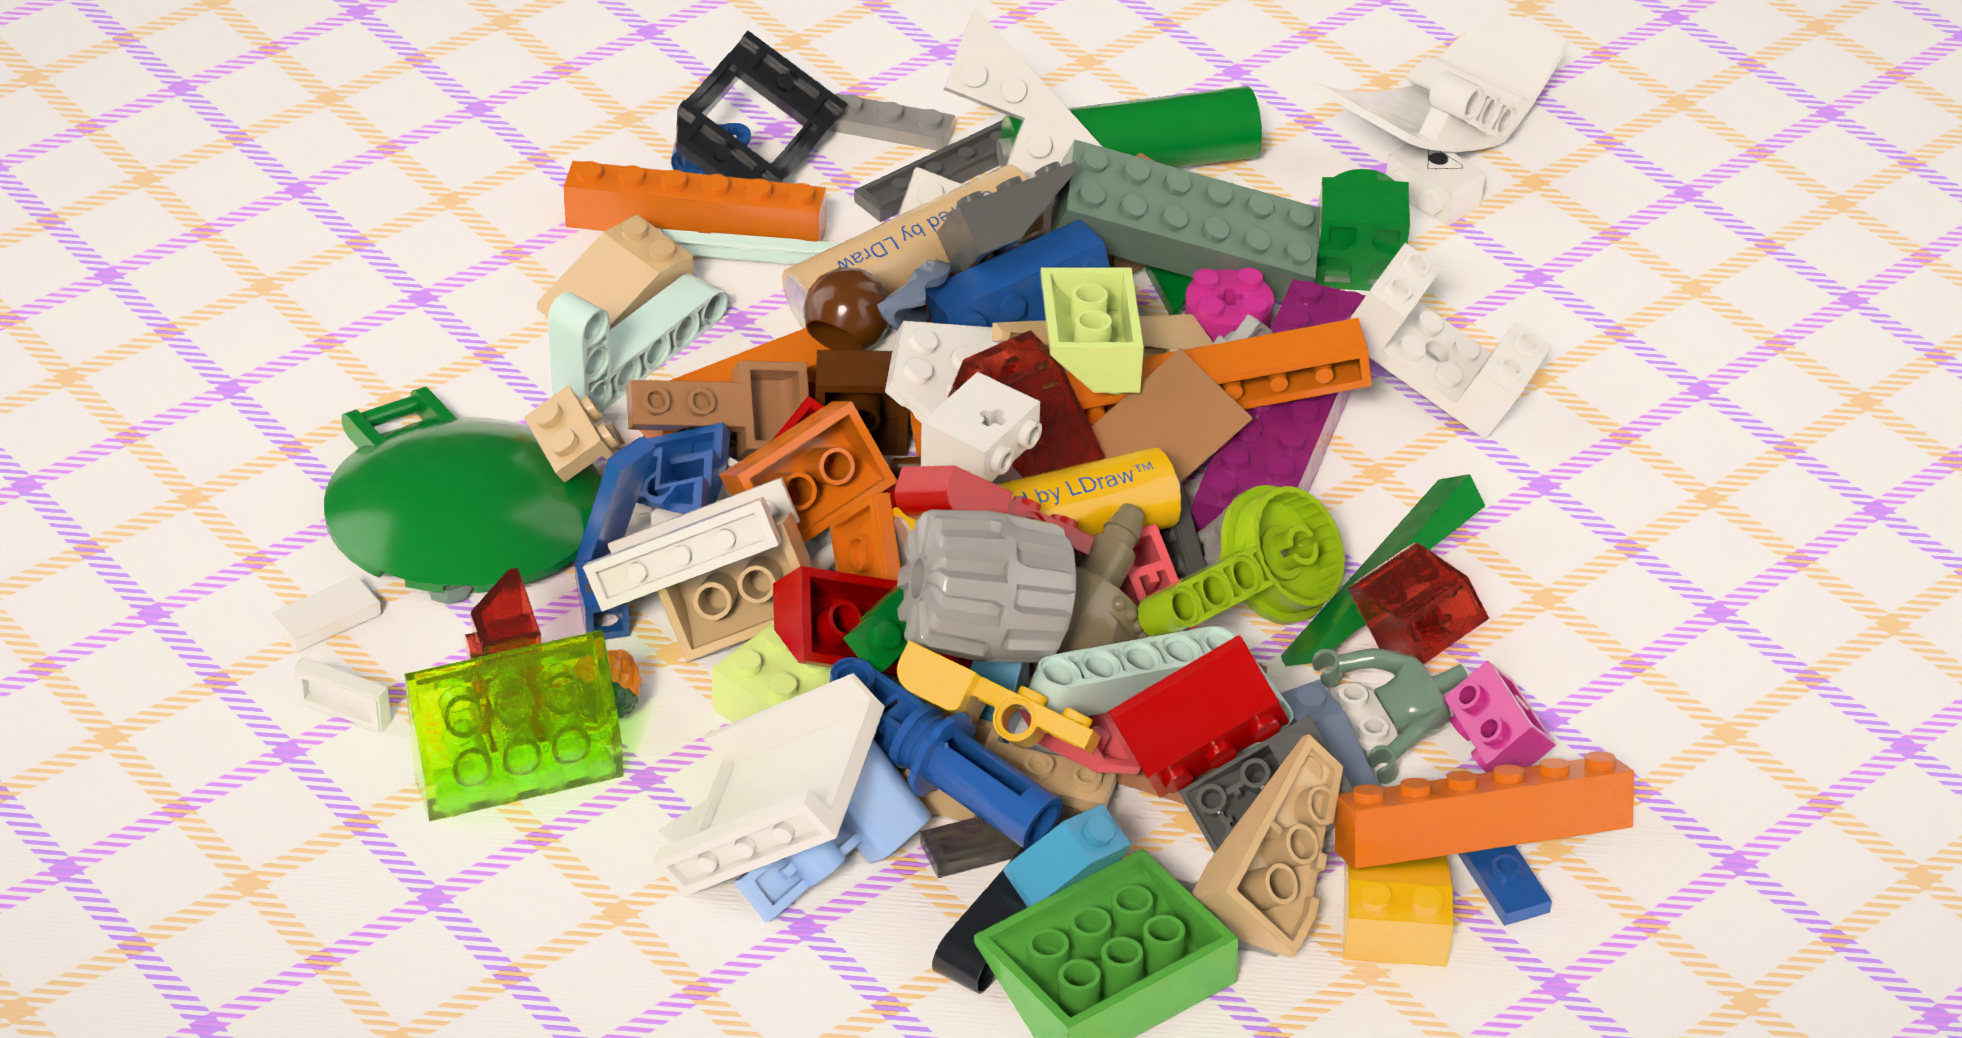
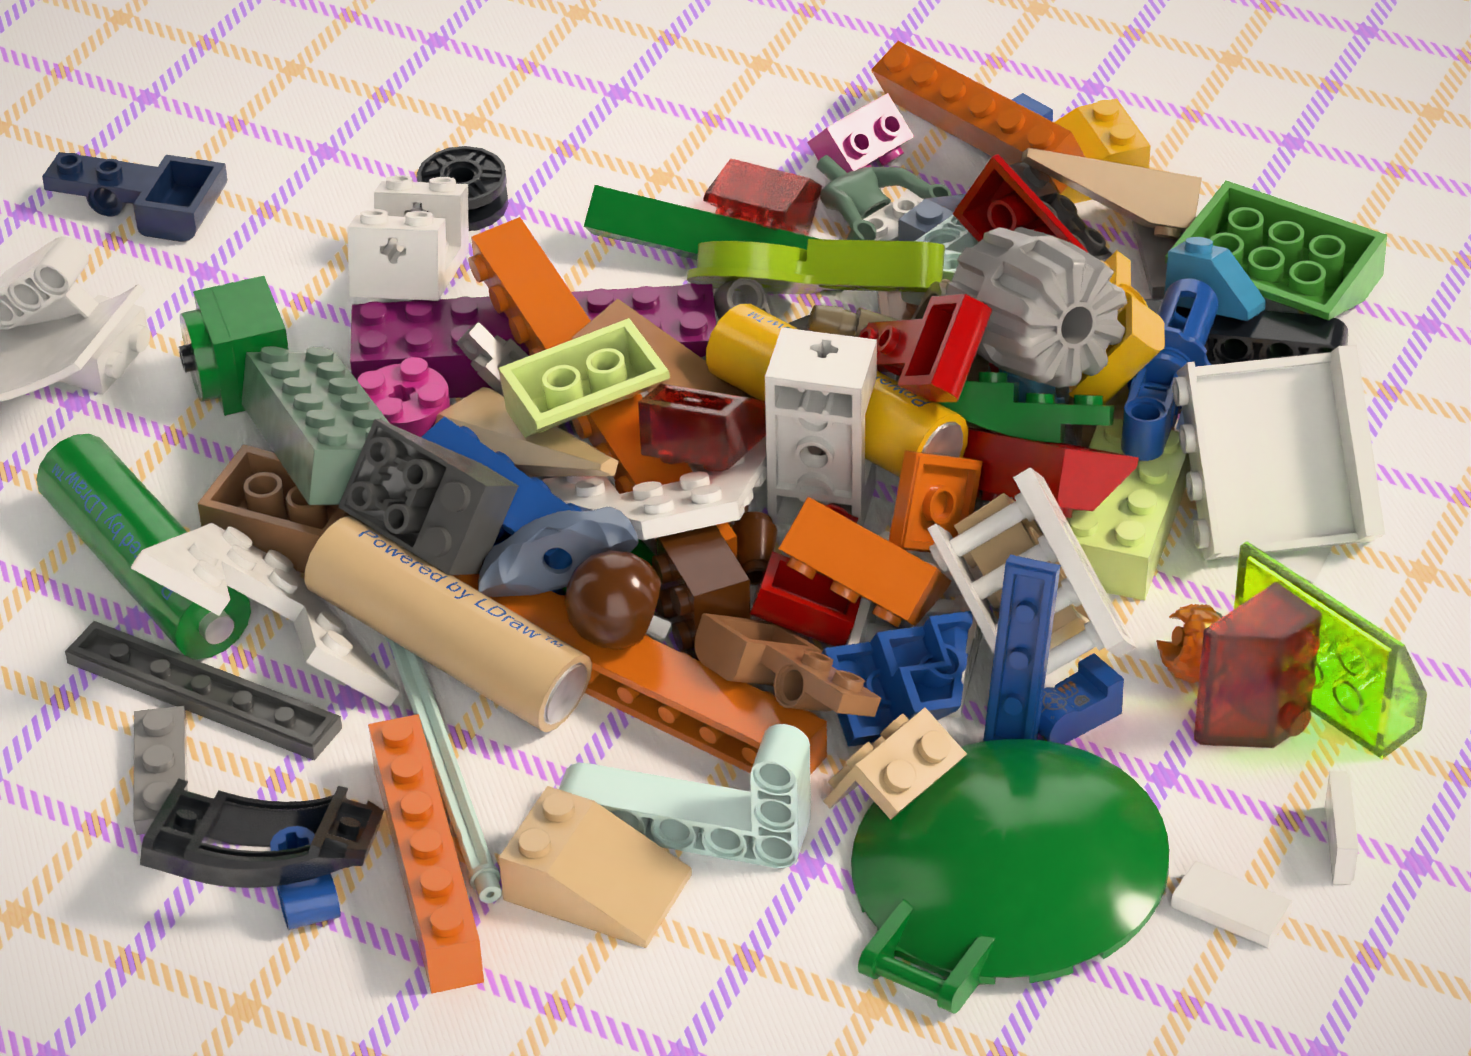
camera: 110 degrees left, 0 degrees up
none -> dark blue plate [42,152,228,242]
none -> black wheel [416,146,509,231]

